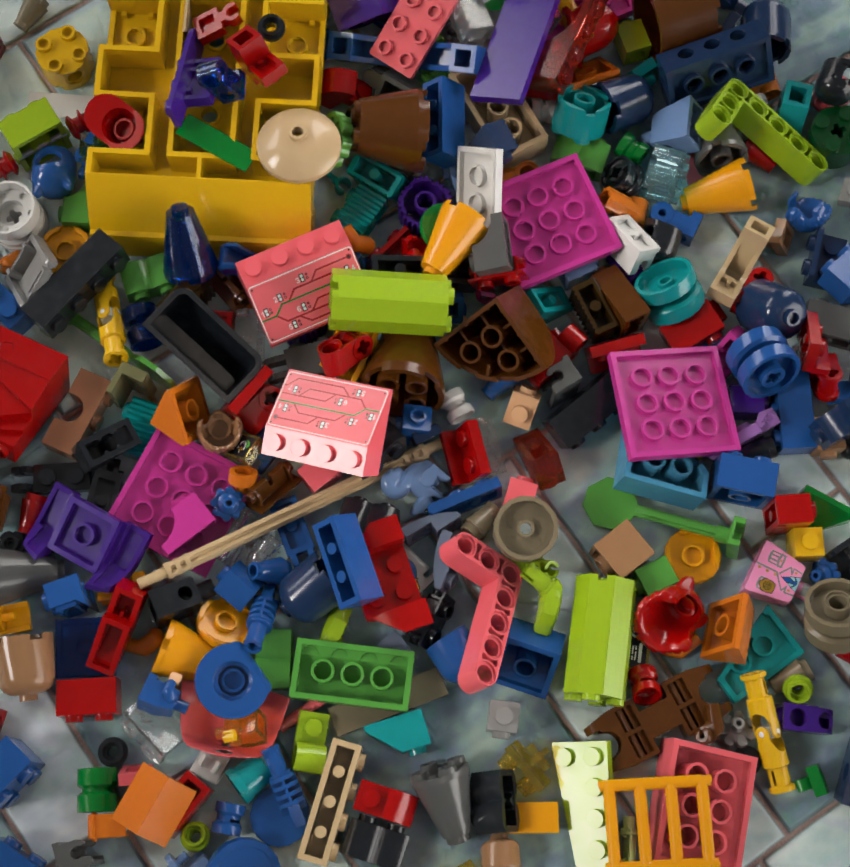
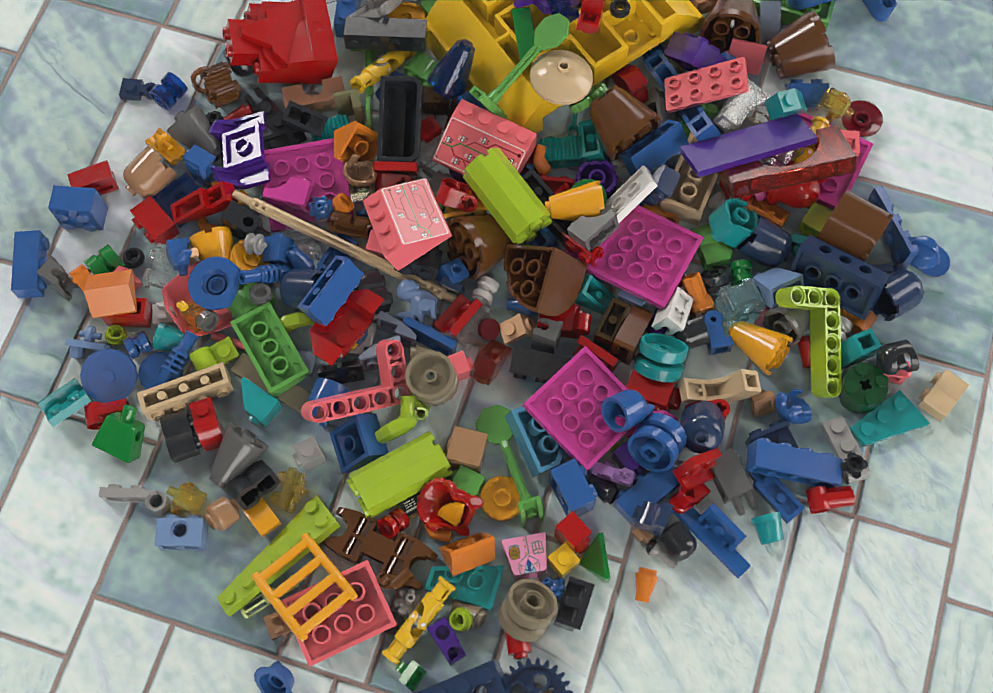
camera: 55 degrees right, 5 degrees down
none -> dark grey tile [196,309,219,332]
none -> light grey wheel [242,233,267,255]
none -> dark grey tile [249,283,272,306]
none -> light orange tile [437,502,464,526]
none -> bright green piece [469,13,570,119]
none -> dark red tile [478,318,500,340]
none -> blue piece [601,389,655,433]

